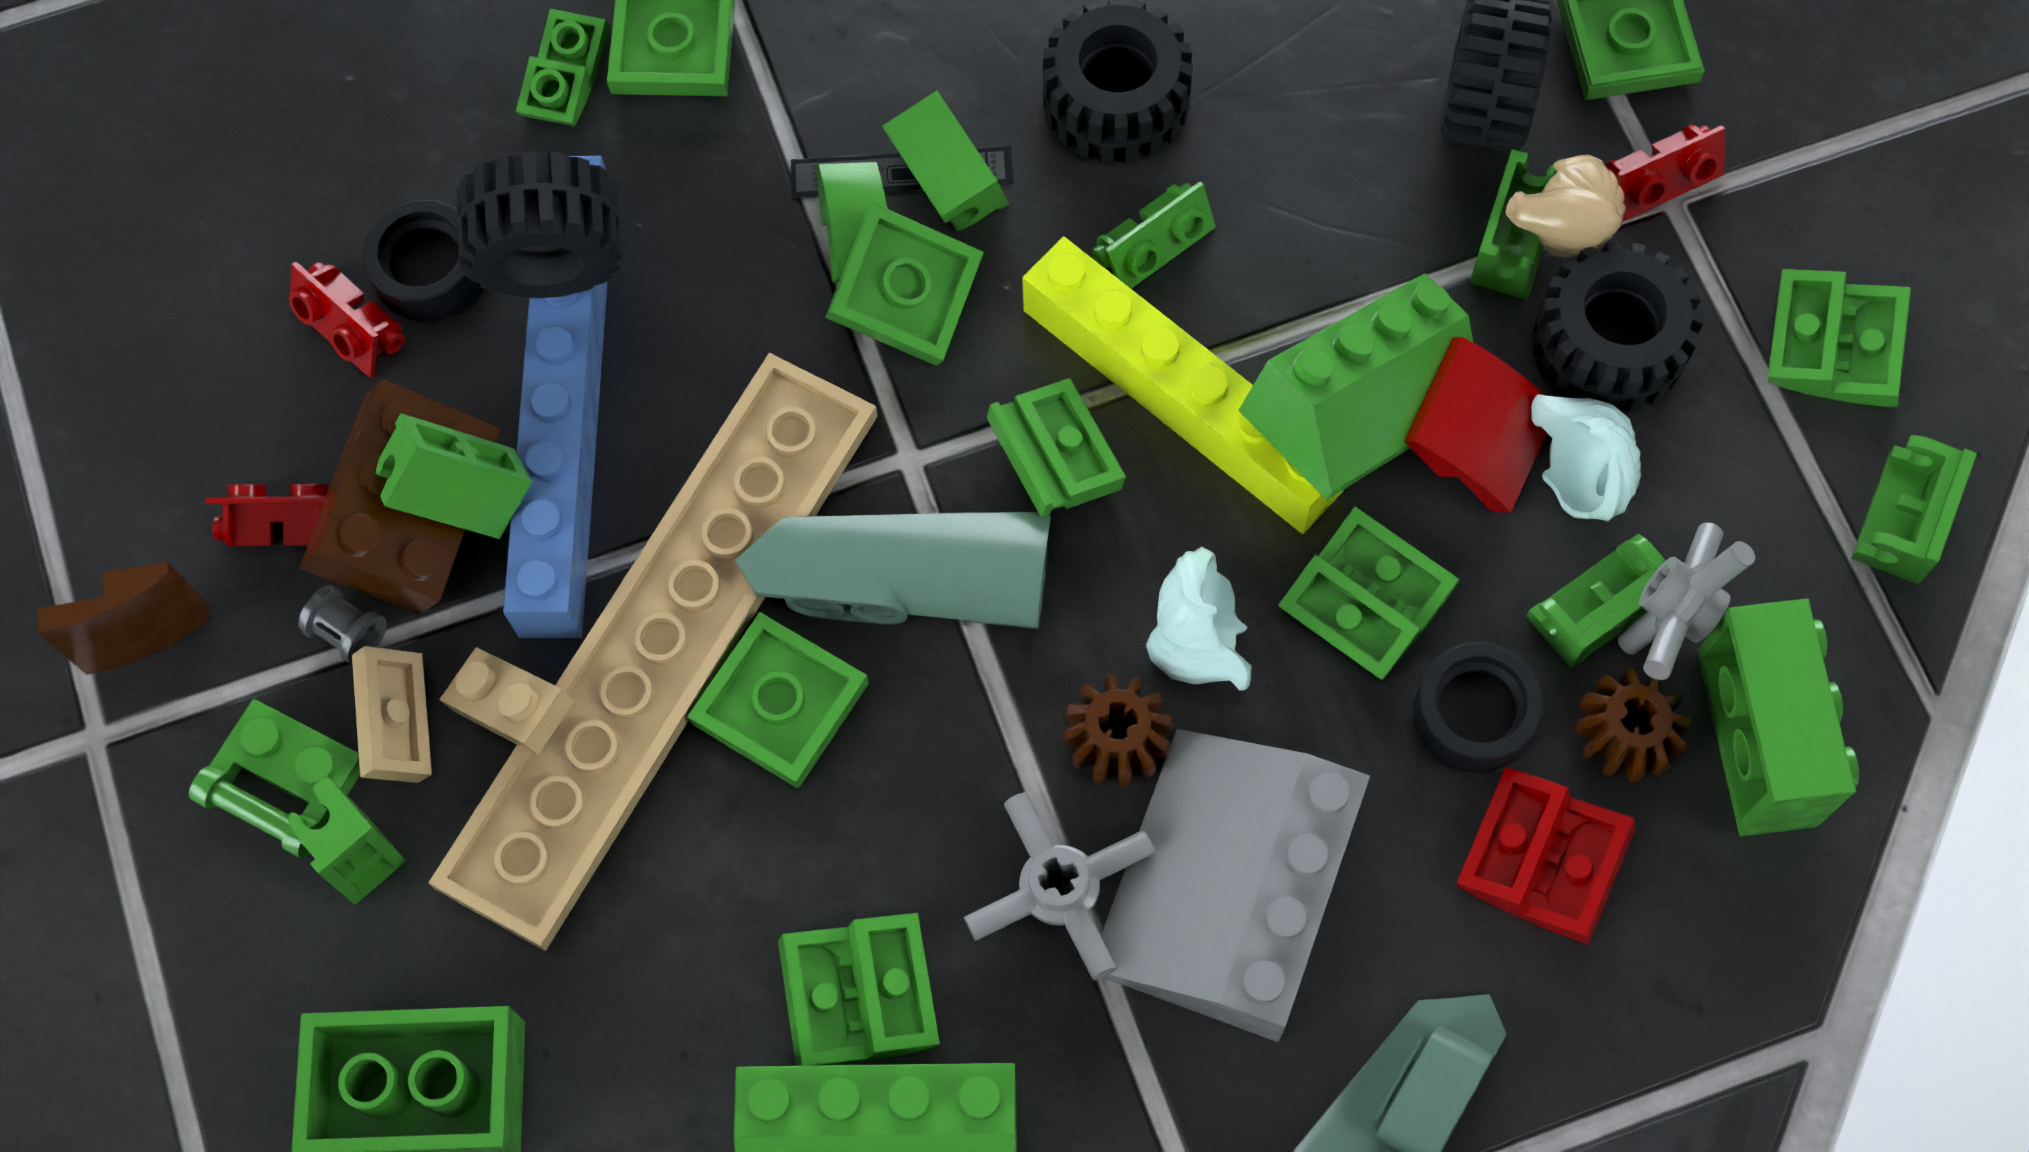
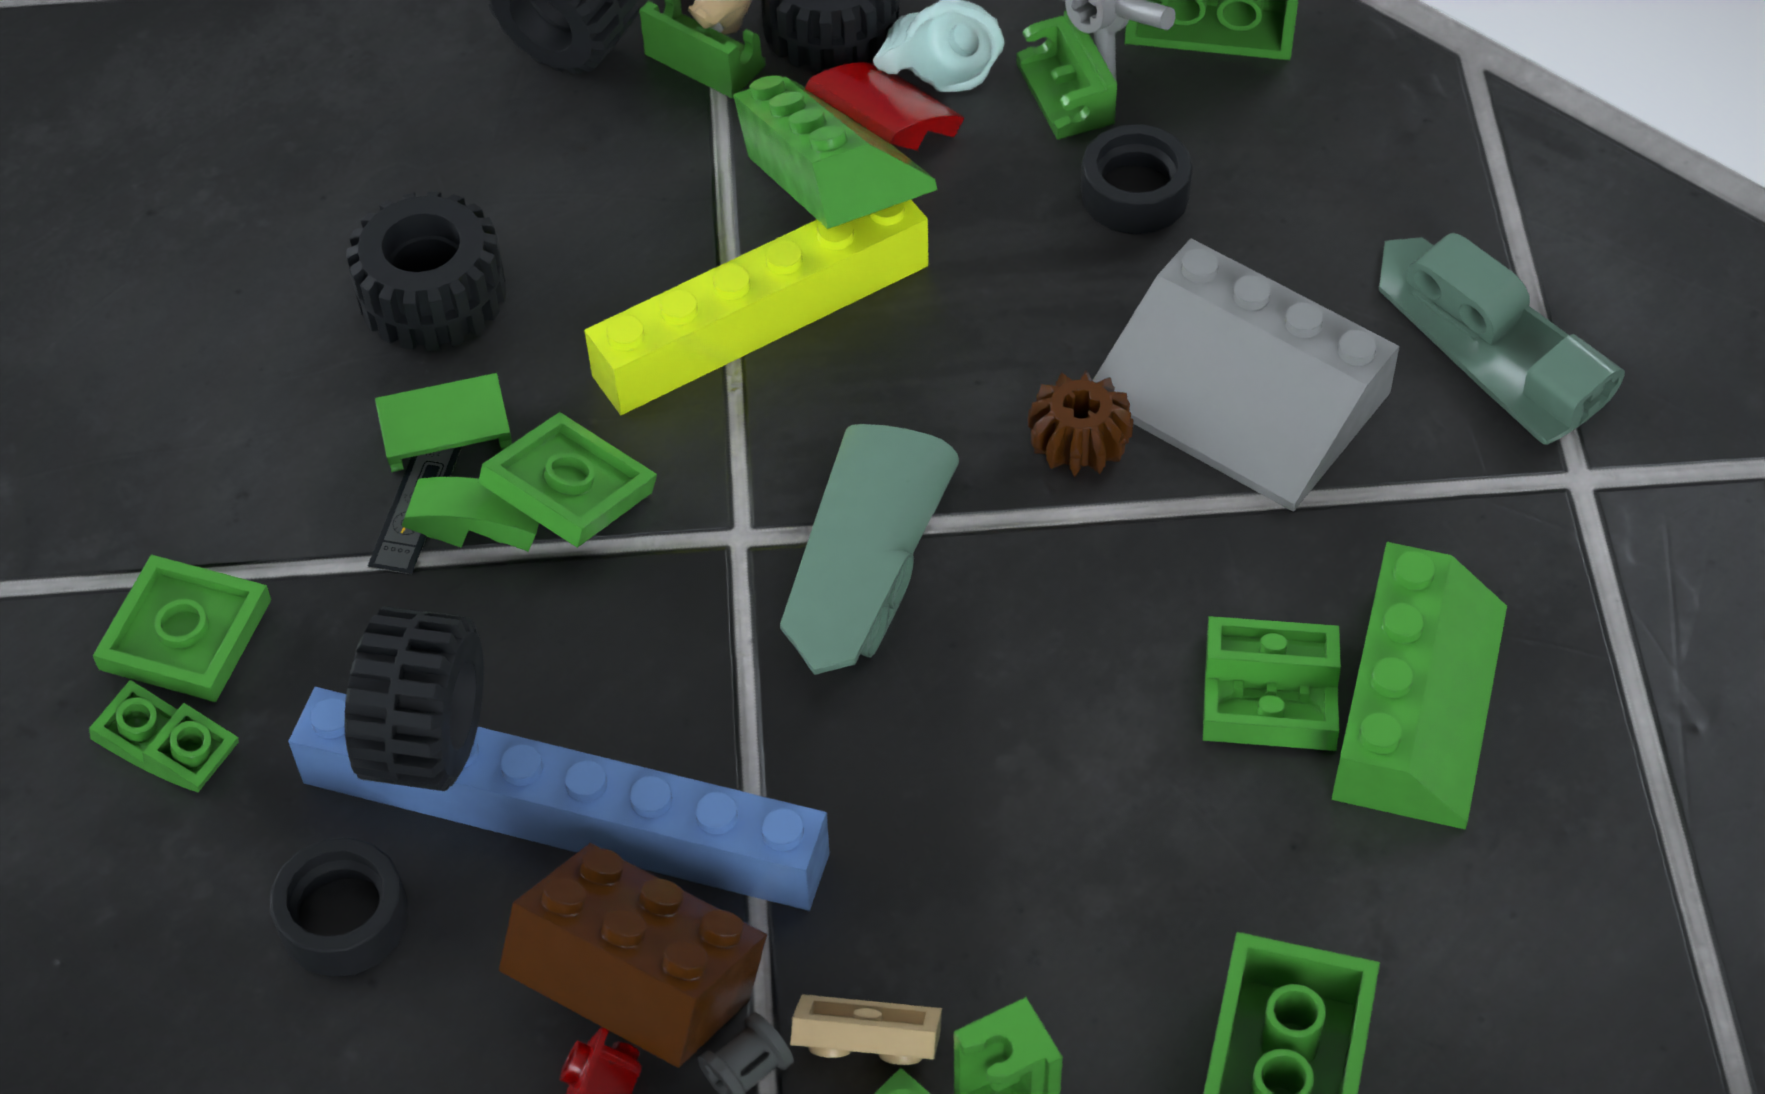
camera: 75 degrees left, 15 degrees down
red hinge [289,262,405,378] -> none
bright green hinge [376,413,532,539] -> none
tan plate [429,353,878,952] -> none
tan plate [439,647,575,755] -> none
bright green plate [687,612,869,789] -> none
light grey bar [964,792,1155,980] -> none
bright green plate [987,378,1126,518] -> none
bright green hinge [1091,182,1216,289] -> none
light aqua hair [1146,547,1252,690] -> none
bright green slope [1278,507,1460,681] -> none
red slope [1457,767,1636,946] -> none
reddish brown gear [1574,668,1691,783] -> none

